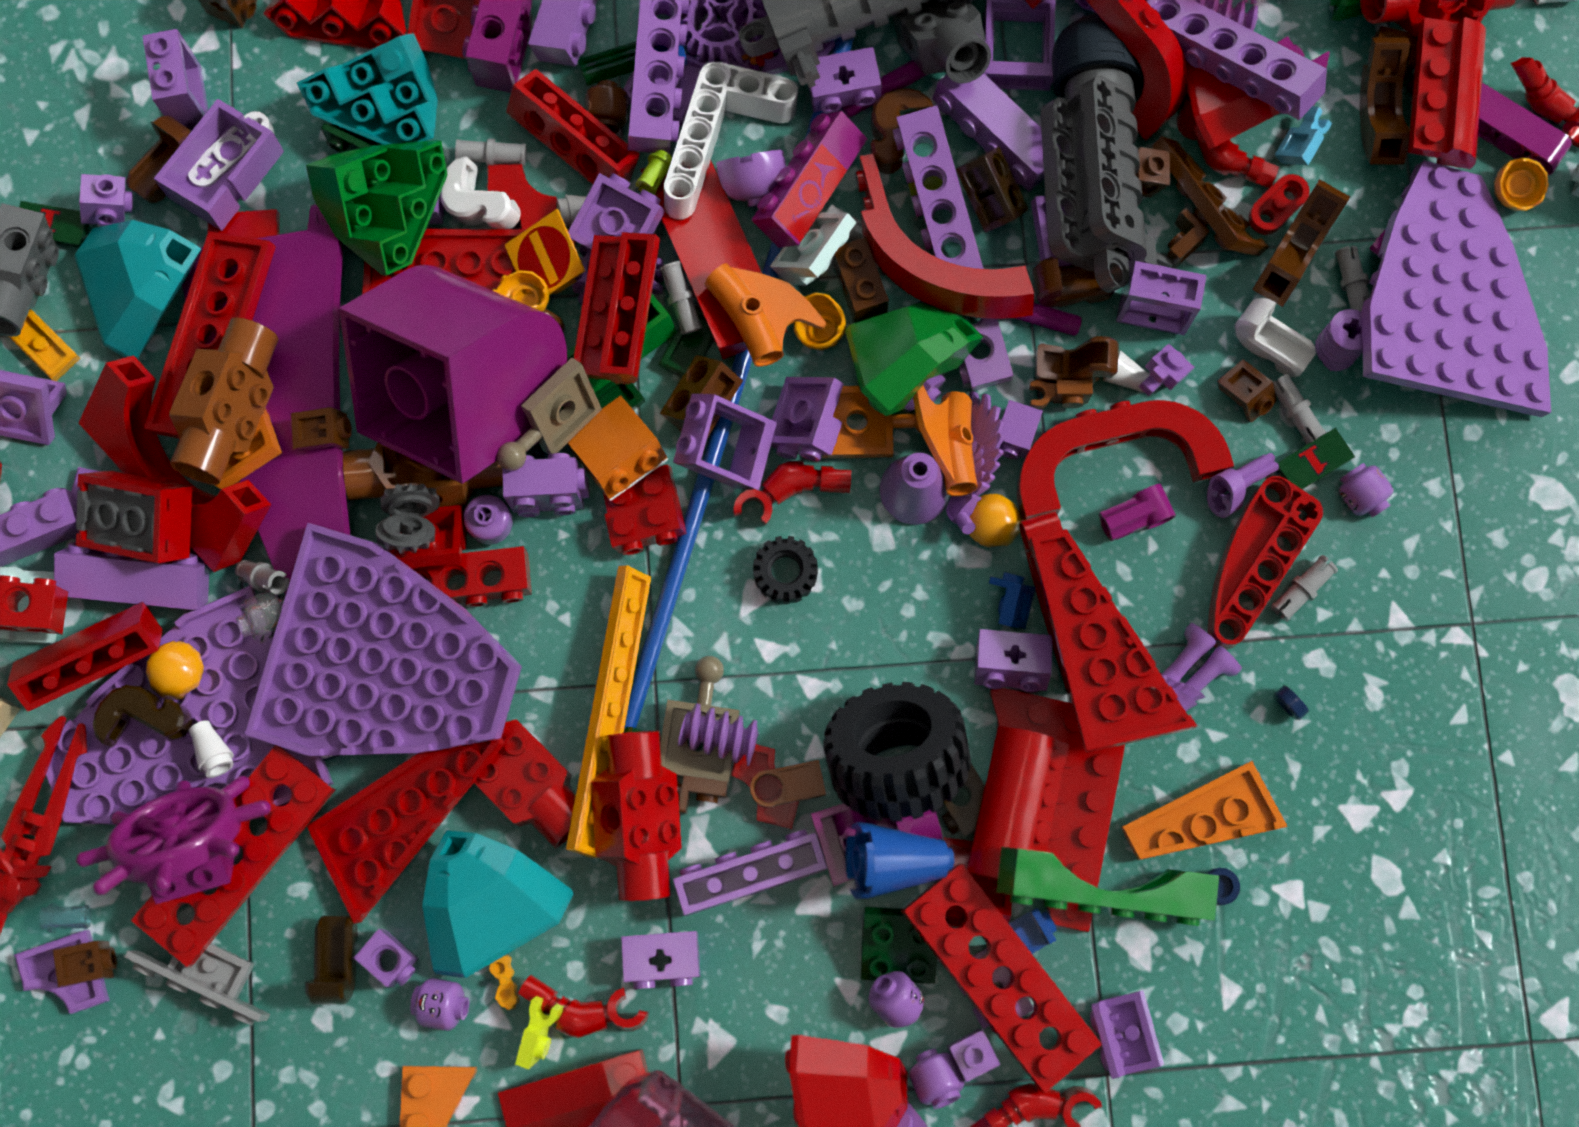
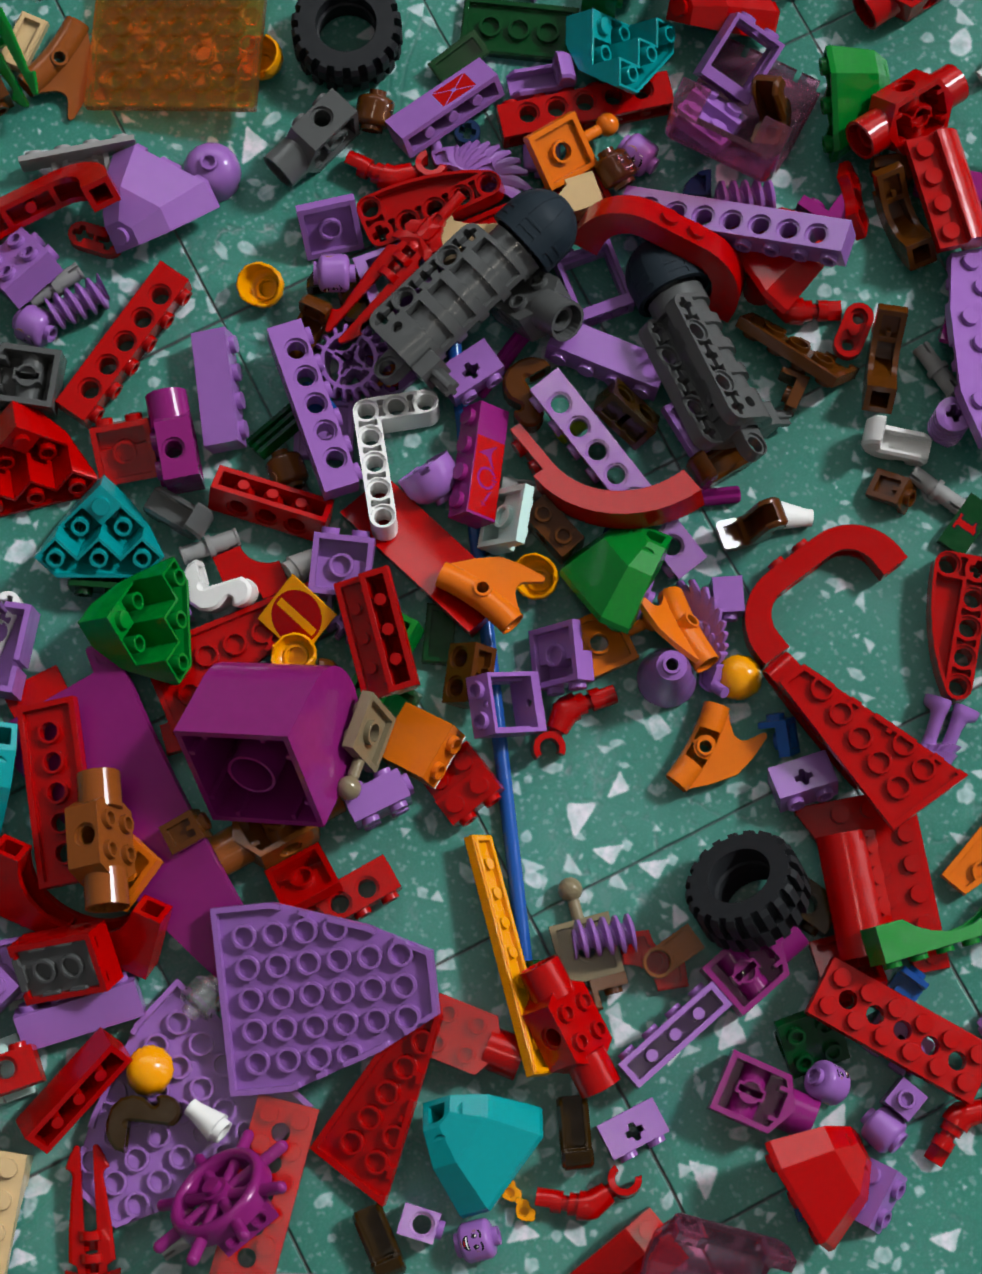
camera: 25 degrees left, 0 degrees up
light grey pin [235,560,289,594] -> none
dark grey gear [375,514,435,554] -> none
dark grey gear [380,483,440,517] -> none
medium lavender head [463,495,513,545] -> none
neon yellow plate [515,996,564,1070] -> none
lime pin [635,150,672,195] -> none
light grey pin [659,261,703,335] -> none
black tyre [753,536,818,604] -> none
blue cone [845,822,954,899] -> none
dark orange plate [1029,380,1093,410] -> none
magenta piece [1098,483,1176,542] -> none
medium lavender window [1116,261,1207,336] -> none
reddish brown bracket [1135,147,1170,198] -> none
medium lavender plate [1139,344,1194,396] -> none
medium lavender piece [1207,453,1279,518] -> none
medium azure plate [1275,106,1332,166] -> none
none -> dark grey animal [143,486,214,541]
none -> dark brown animal [556,1095,594,1171]
none -> orange pin [665,701,767,792]
none -> magenta brick [706,1049,821,1135]
none -> red tile [836,160,869,241]

